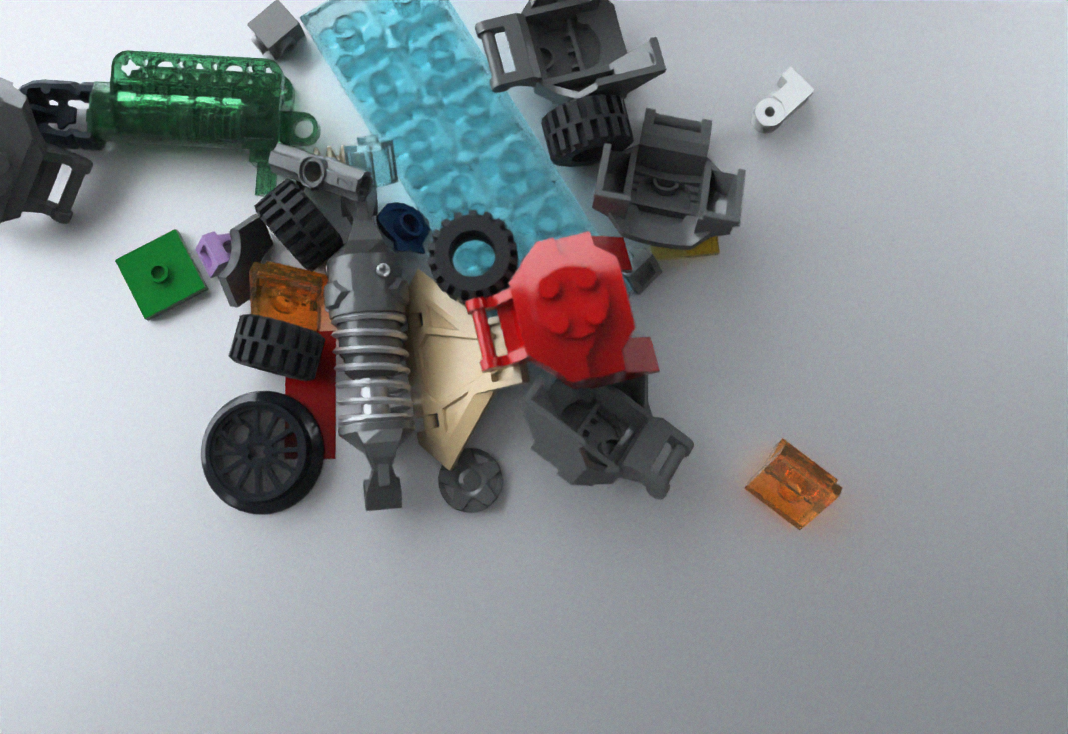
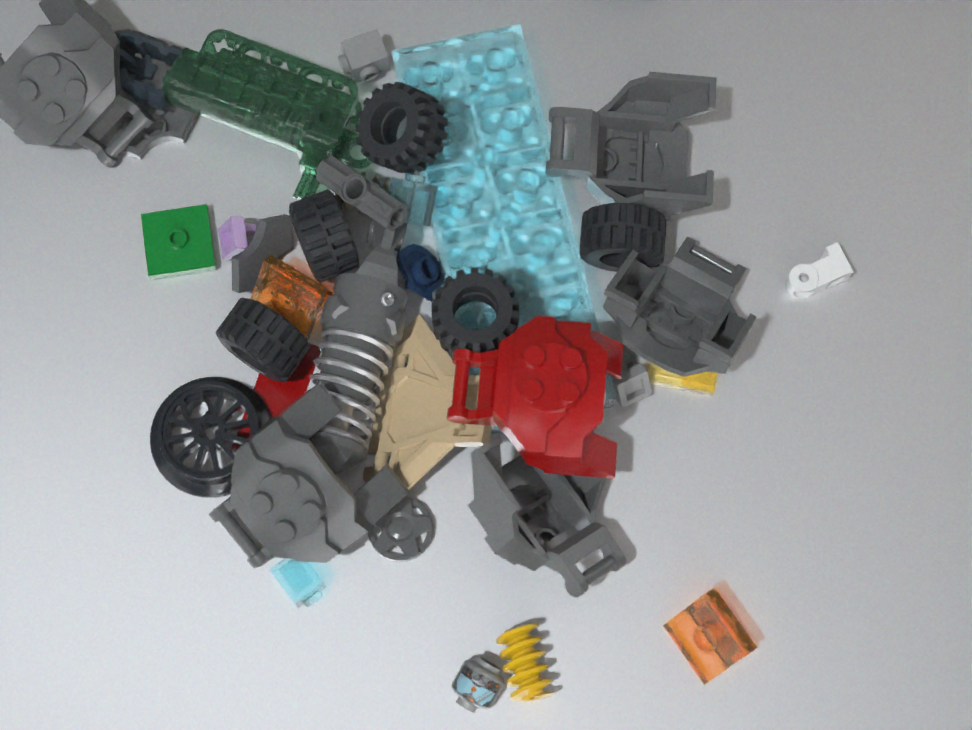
camera: 15 degrees right, 10 degrees down
none -> dark grey tile [109,100,199,160]
none -> dark grey piece [208,382,410,569]
none -> clear light blue brick [270,558,326,608]
none -> black tyre [355,82,448,174]
none -> head [451,656,505,713]
none -> yellow piece [496,623,556,703]

